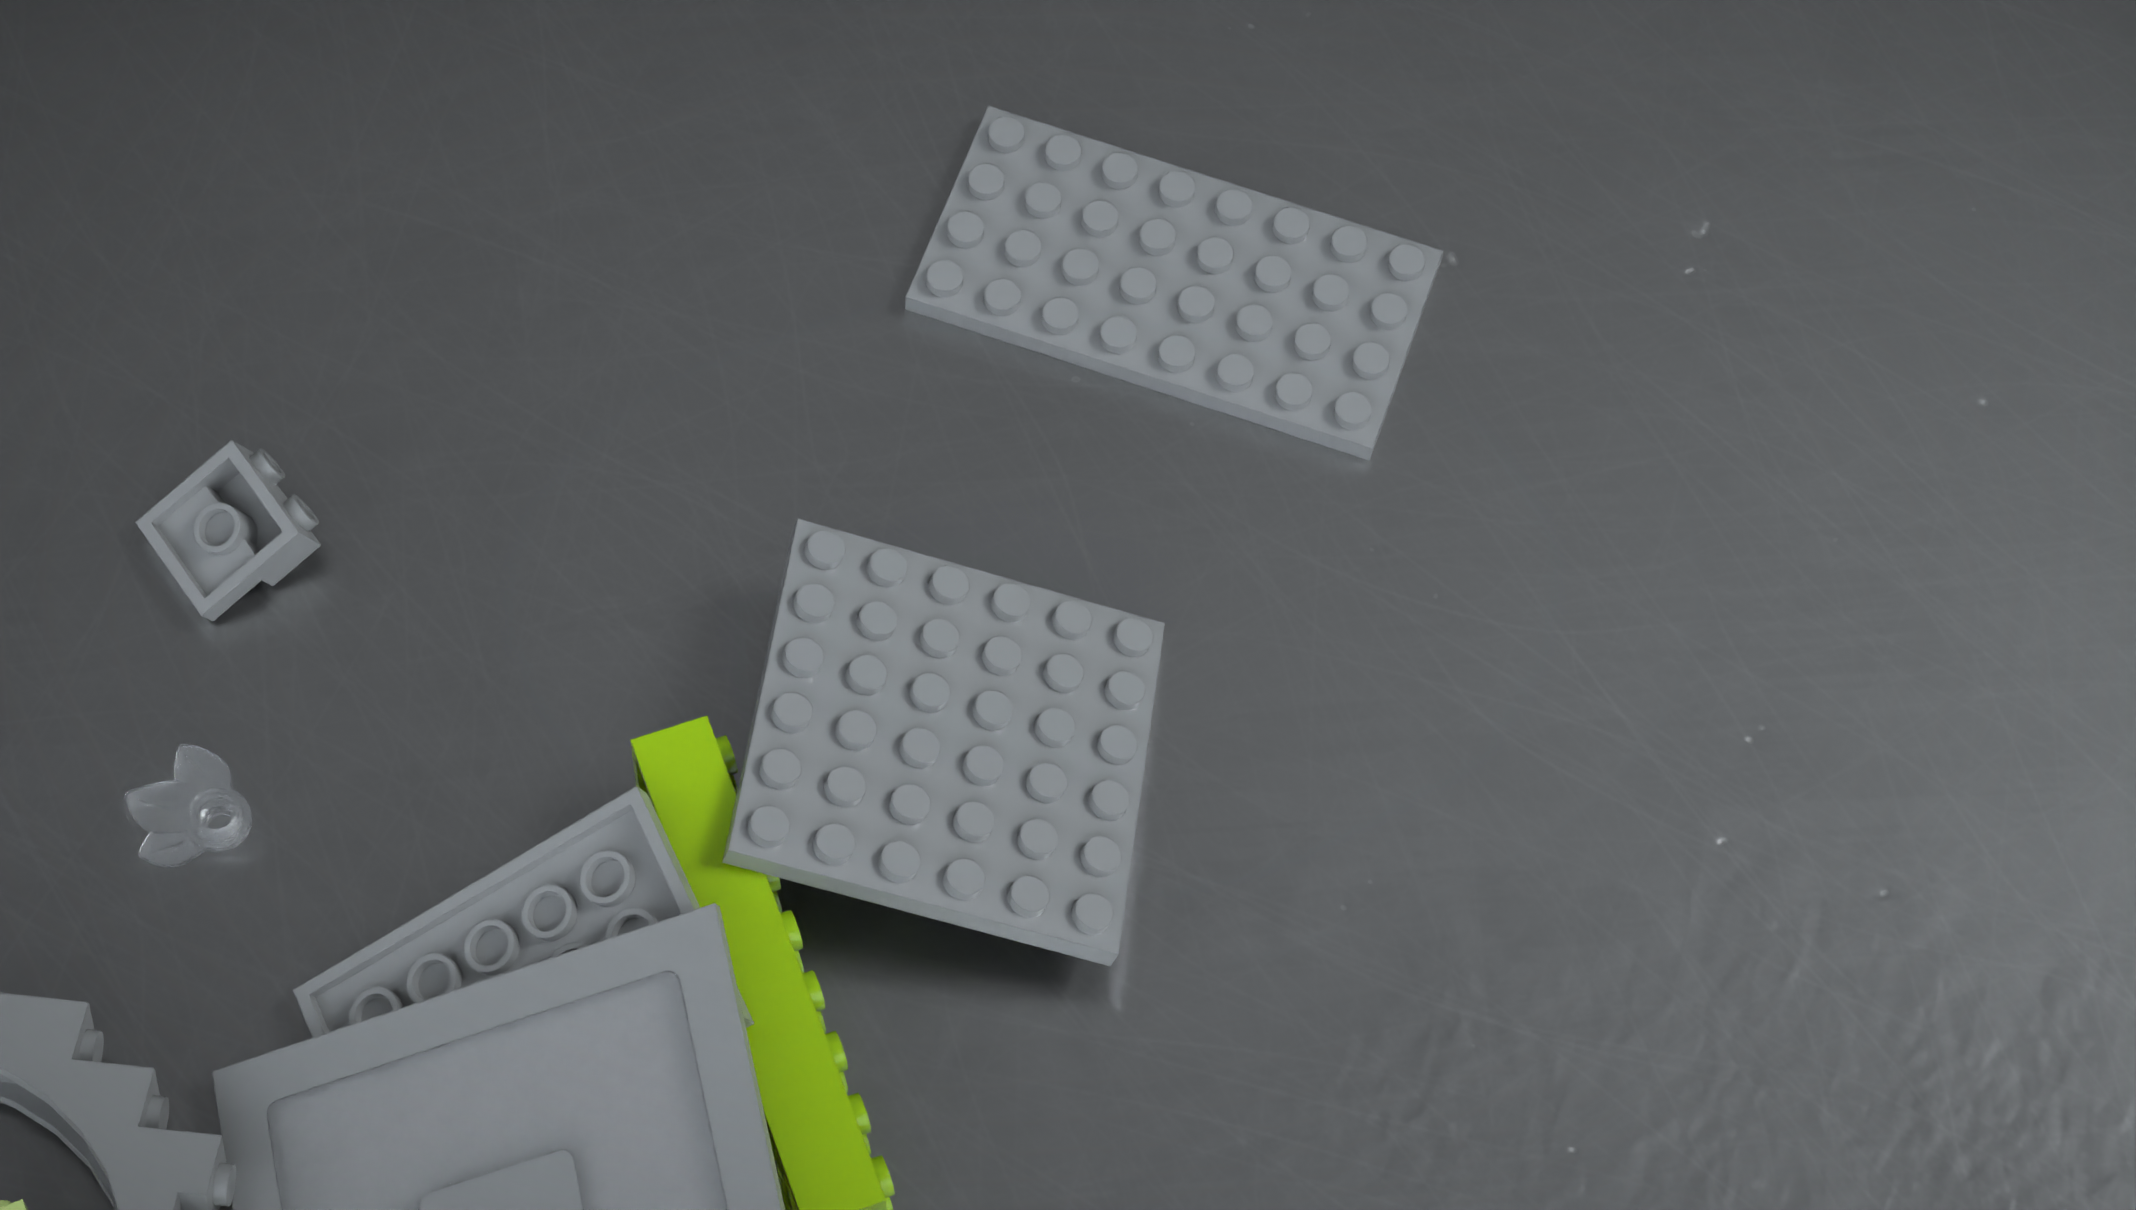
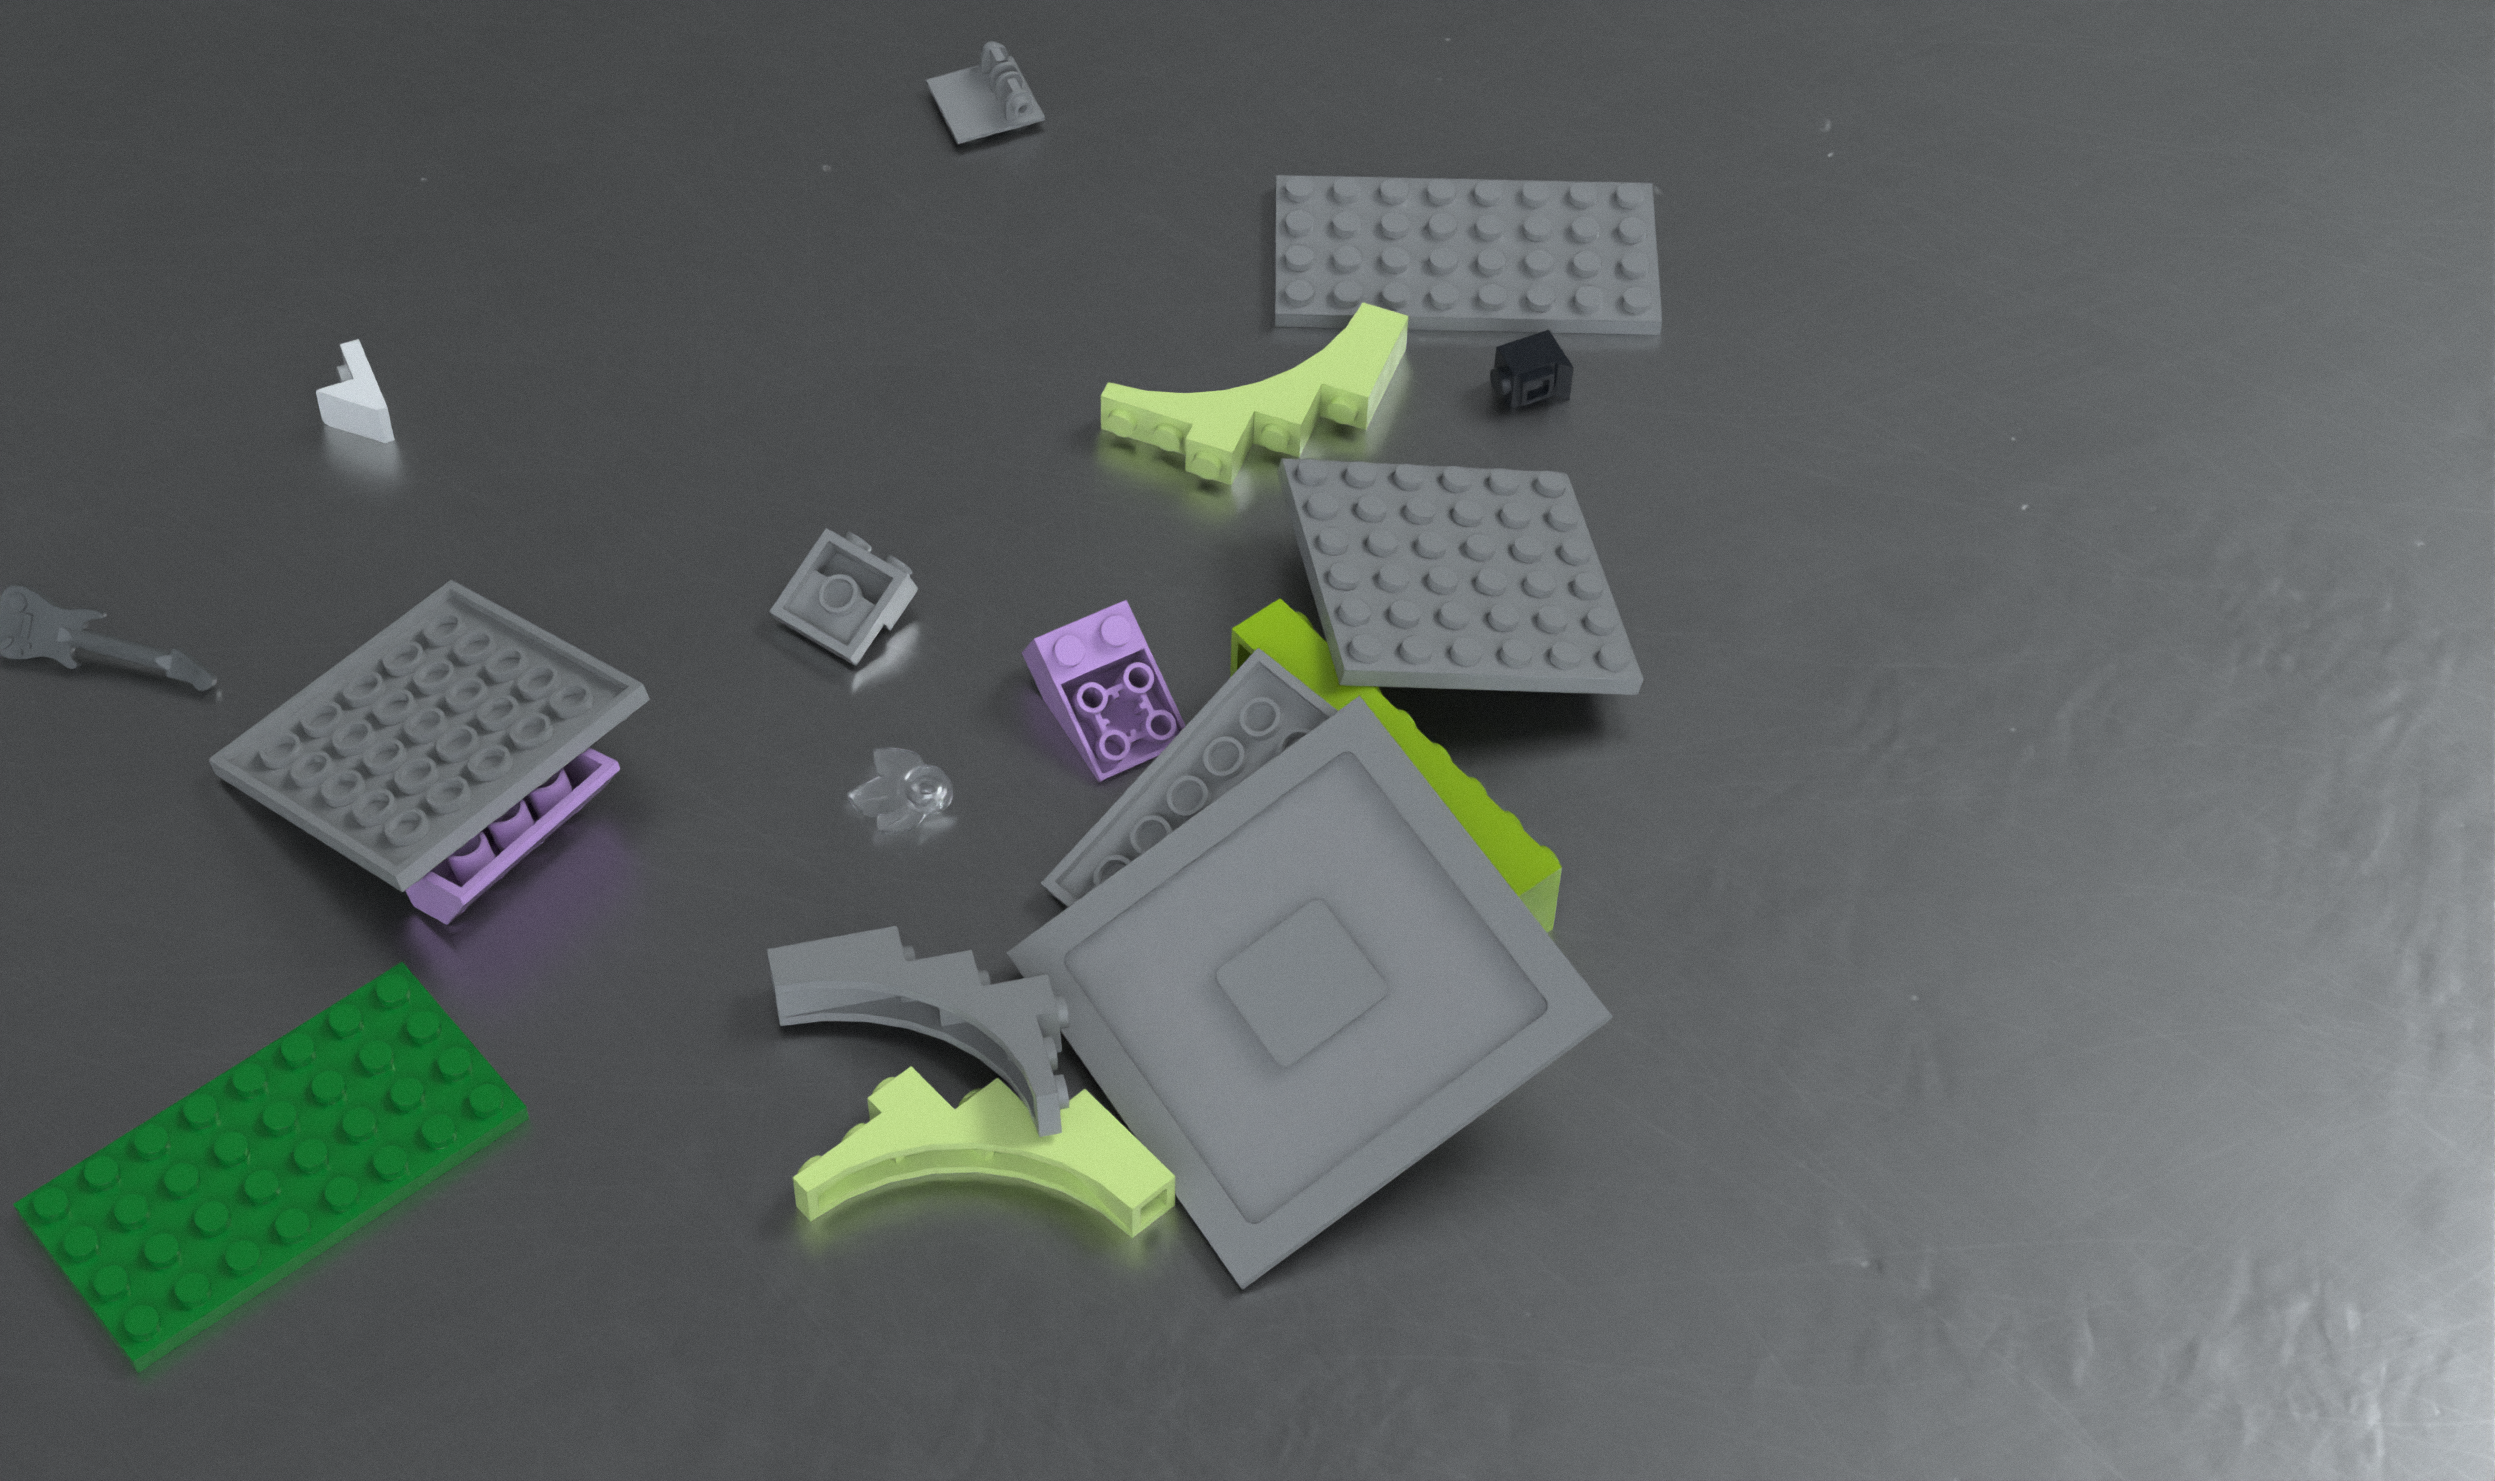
camera: 15 degrees left, 10 degrees down
none -> lavender slope [1022,600,1186,782]
none -> yellowish green arch [1101,303,1409,485]
none -> black window [1490,330,1574,408]

